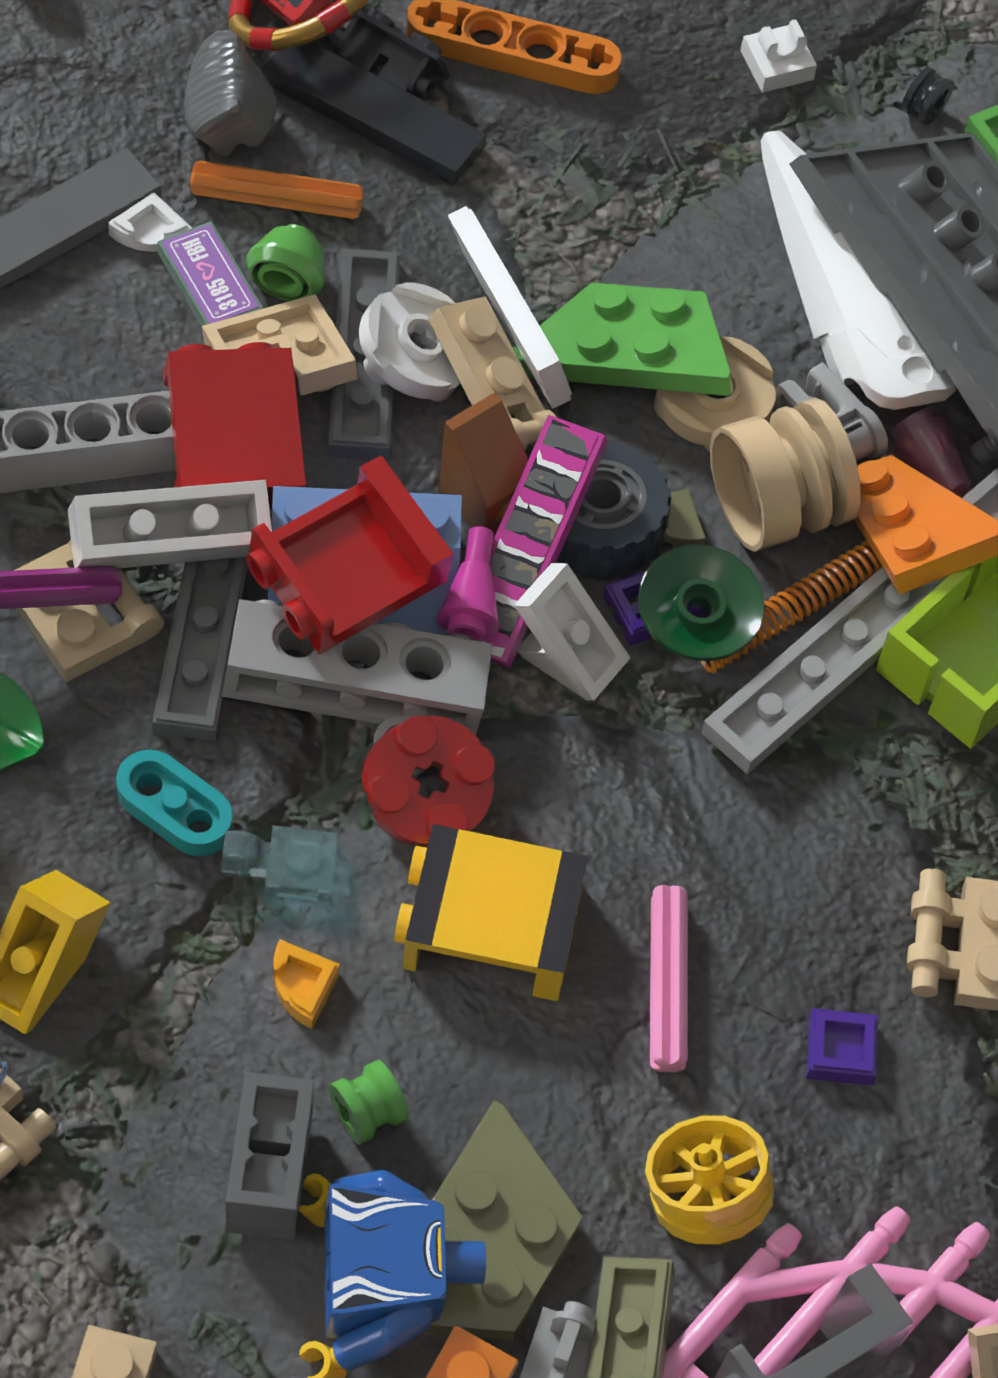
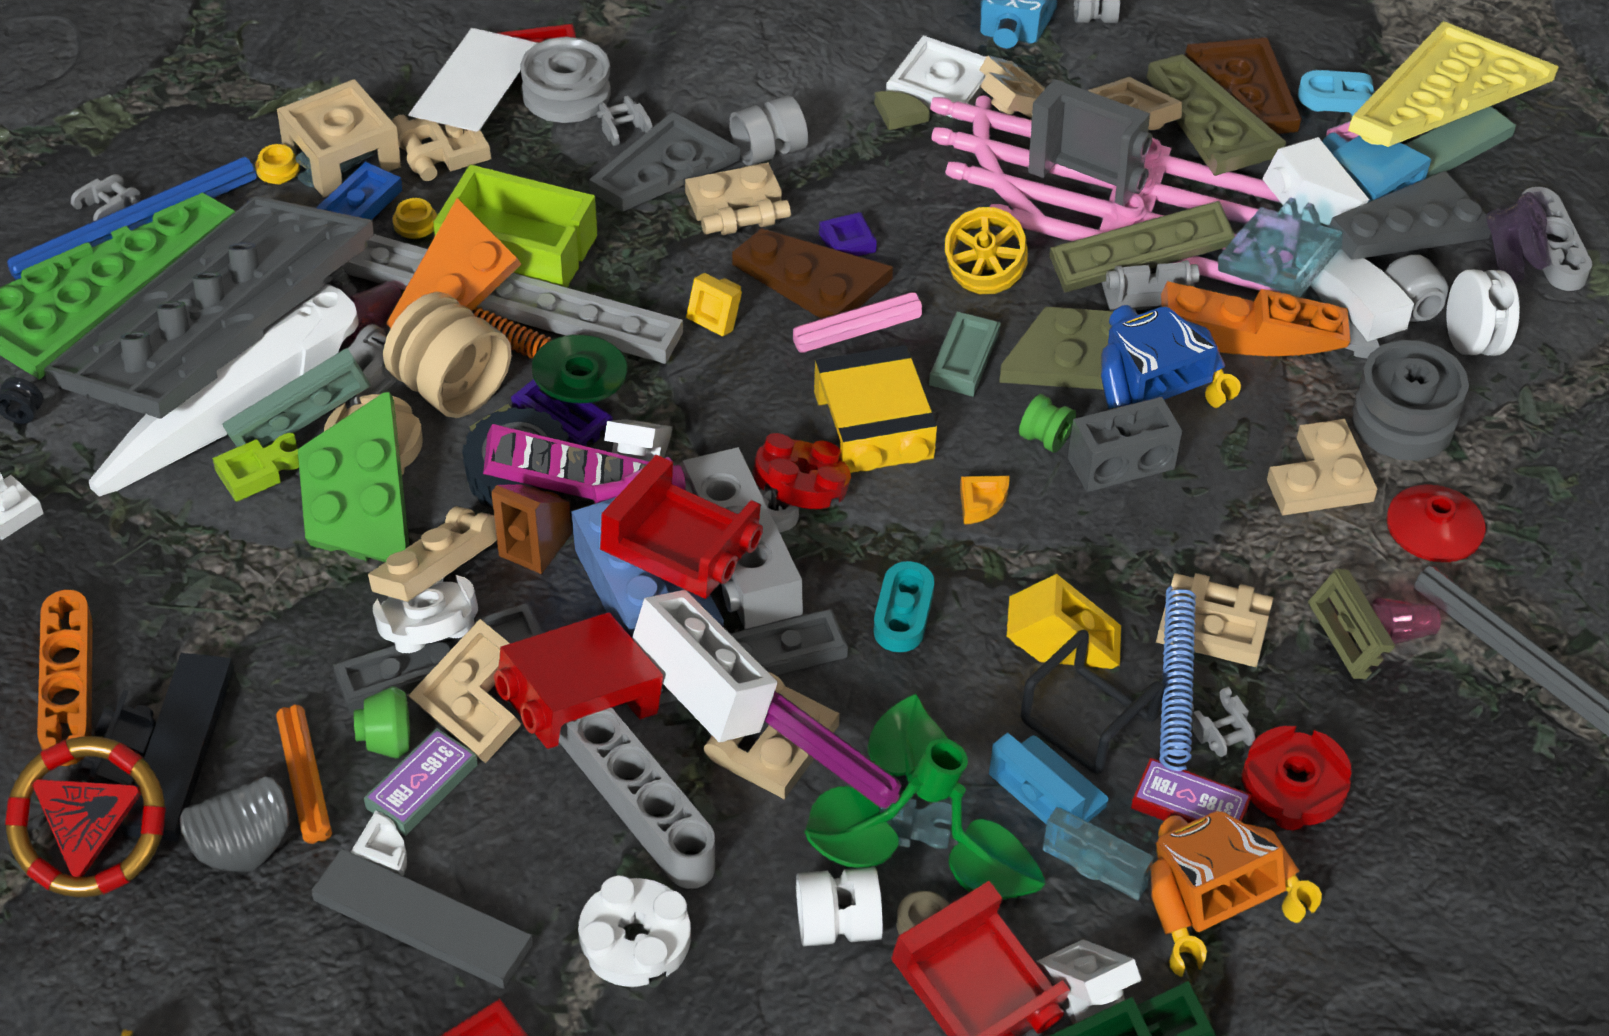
camera: 110 degrees left, 10 degrees down
clear light blue plate [221,825,338,903] -> none
white tile [448,206,572,409] -> none
none -> lime plate [212,433,299,502]
none -> sand green tile [222,348,371,448]
none -> yellow tile [686,273,742,337]
none -> reddish brown wing [732,228,893,319]
none -> sand green tile [929,312,1001,397]

